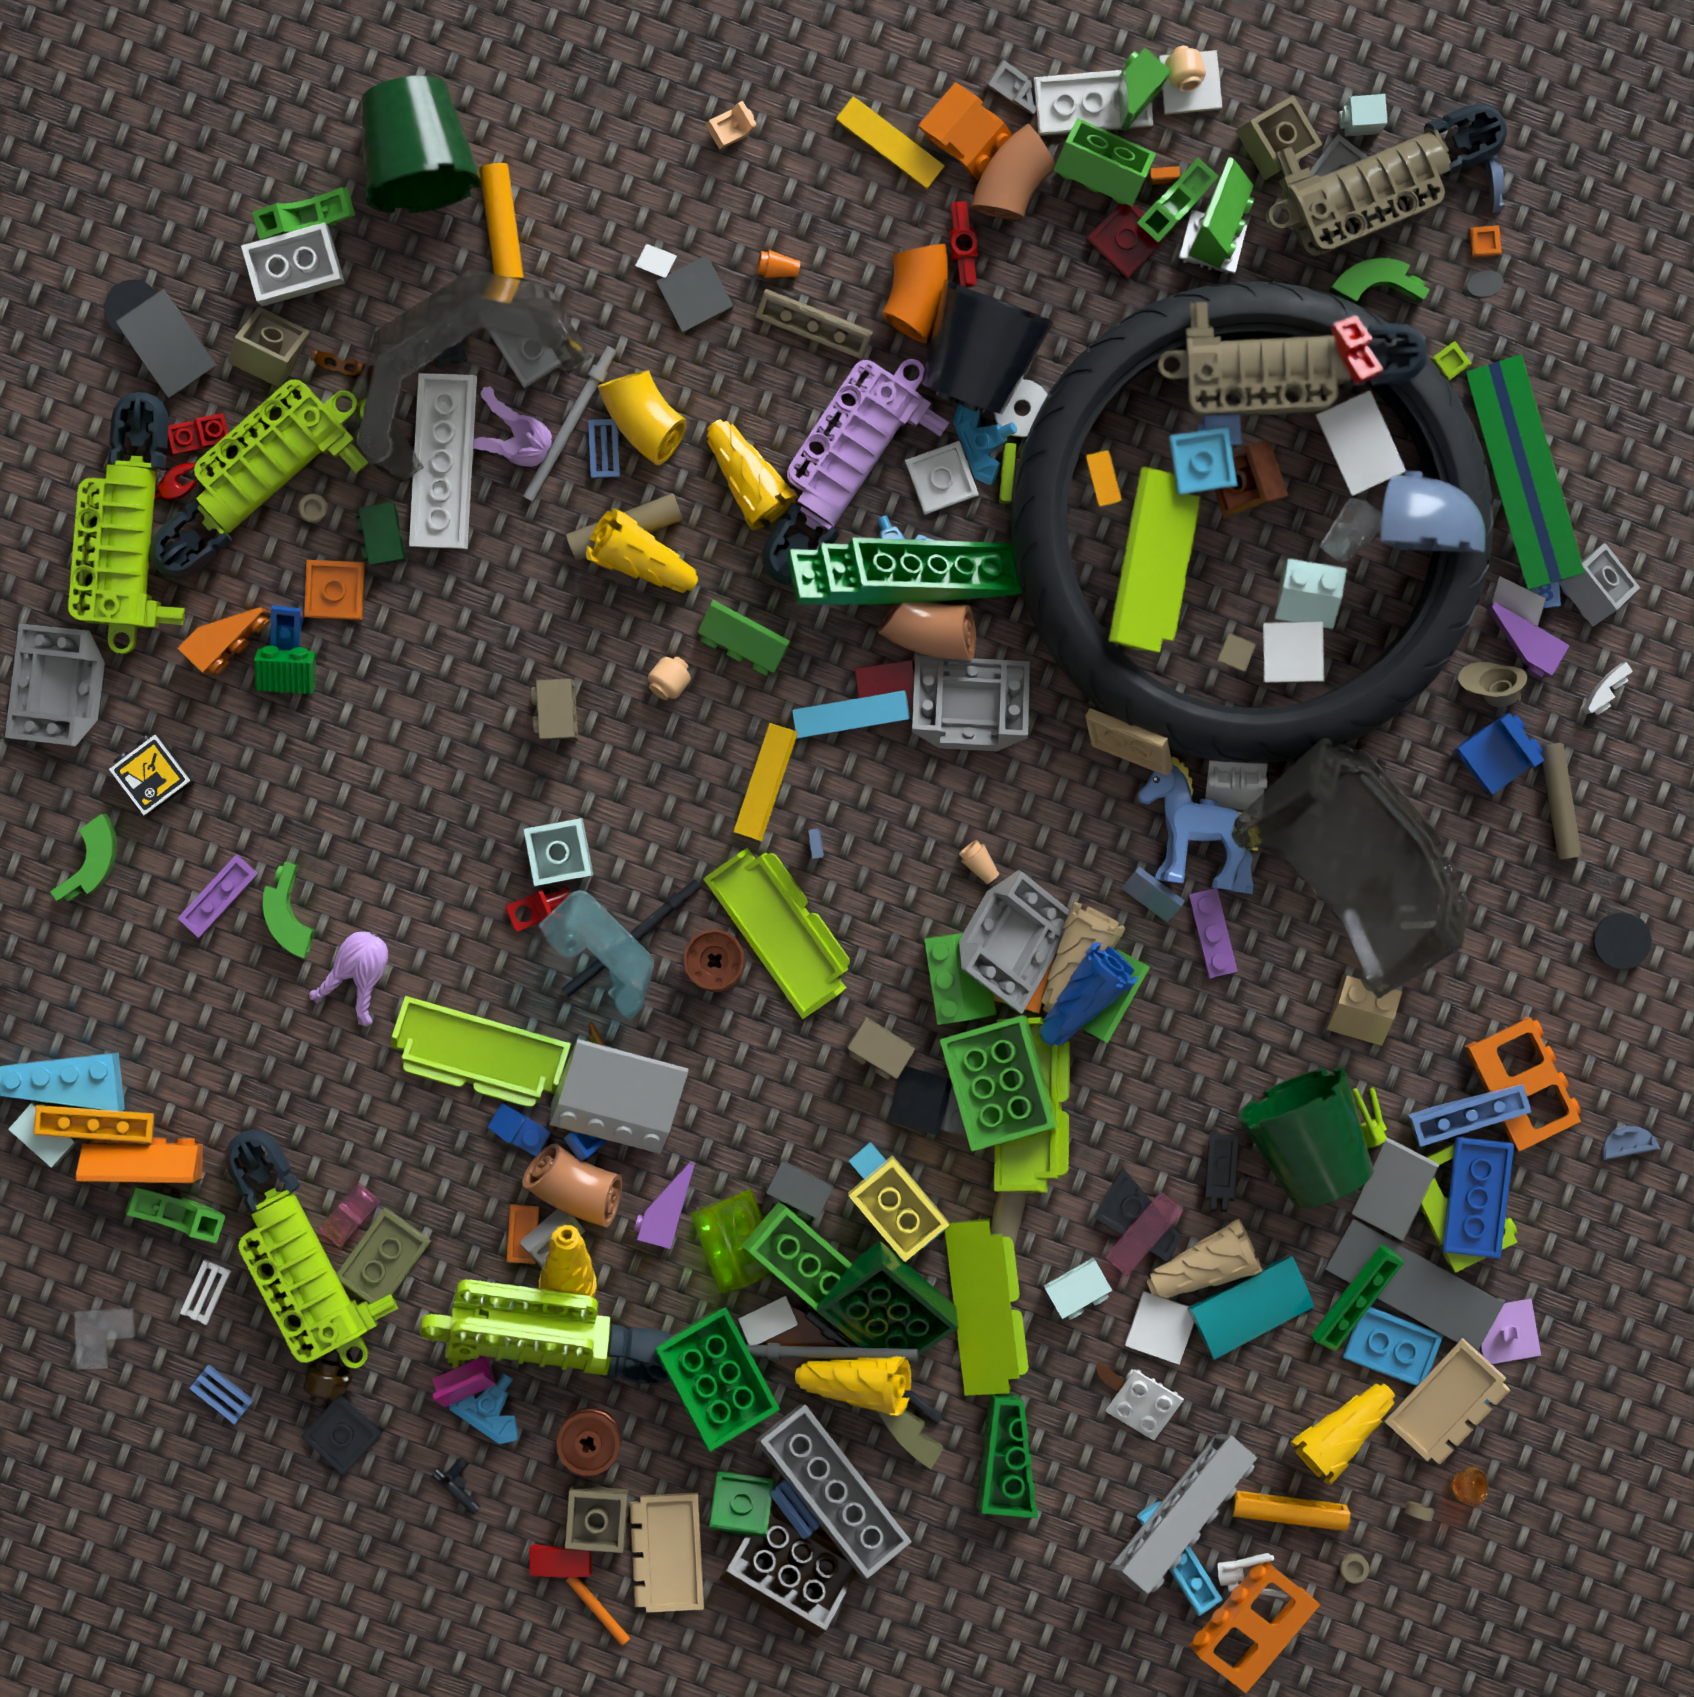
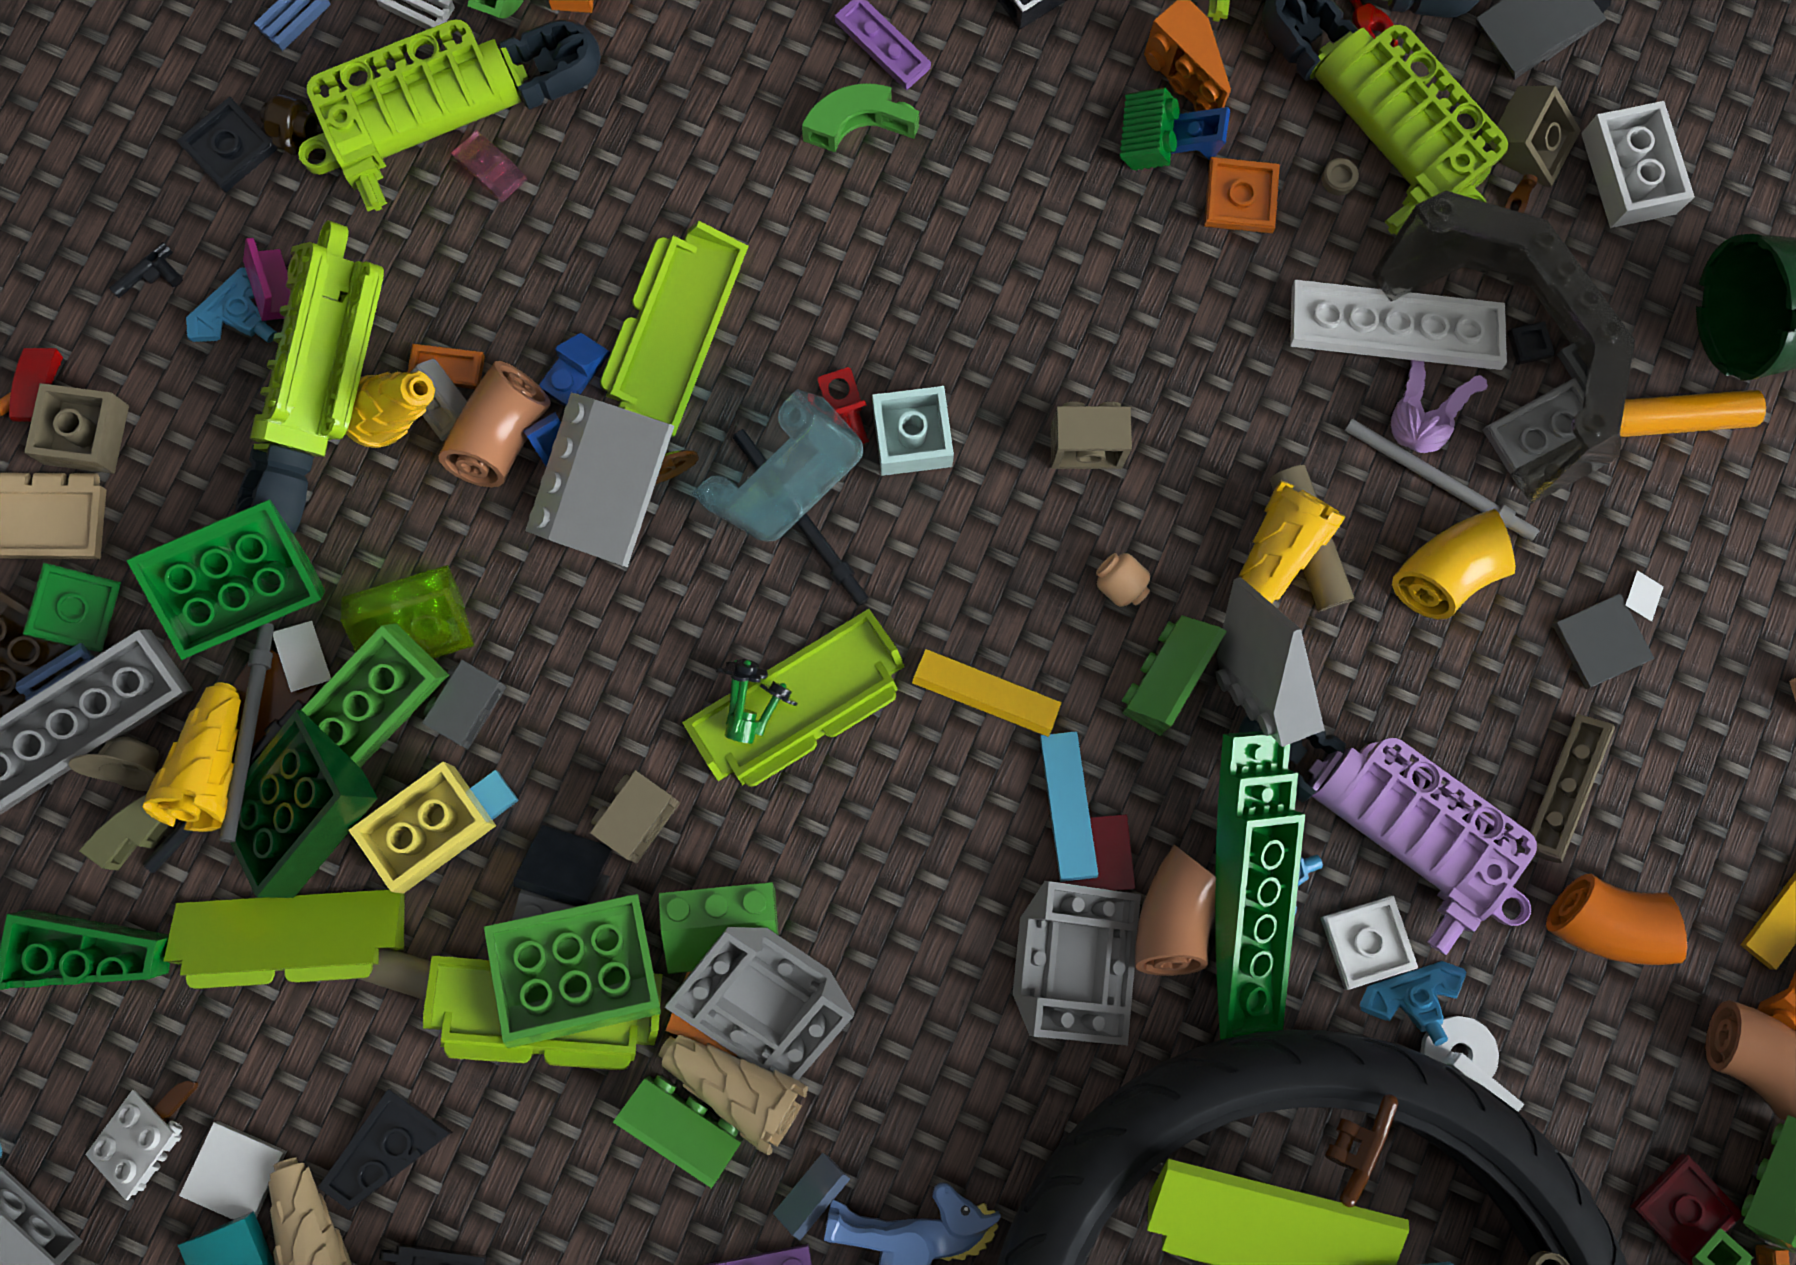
camera: 90 degrees right, 10 degrees down
red slope [167,413,229,456] -> none
bright green arch [252,187,355,240] -> none
lavender hair [309,932,389,1027] -> none
olive tile [337,1207,432,1304] -> none
dark green brick [355,502,406,567] -> none
copper wheel [556,1407,622,1476] -> none
medium blue tile [588,419,620,479] -> none
medium lavender slope [634,1162,695,1249] -> none
copper wheel [683,929,746,992] -> none
yellow cone [707,419,799,530] -> none
orange cone [757,249,800,278] -> none
sand blue tile [808,829,824,859] -> none
black cone [921,280,1054,414] -> none
red axle [949,201,978,287] -> none
light nougat cone [959,840,1000,884] -> none
lime tile [999,443,1016,504] -> none
blue cone [1040,942,1137,1046] -> none
light aqua brick [1044,1258,1112,1320] -> none
tan tile [1085,708,1173,776] -> none
light orange sticker [1086,450,1121,506] -> none
clear pink tile [1104,1192,1183,1276] -> none
none -> dark tan piece [68,737,159,791]
none -> green plant [716,659,798,744]
none -> light grey slope [1215,577,1325,747]
none -> reddish brown piece [1325,1094,1398,1207]
none -> white tile [1442,1051,1524,1112]

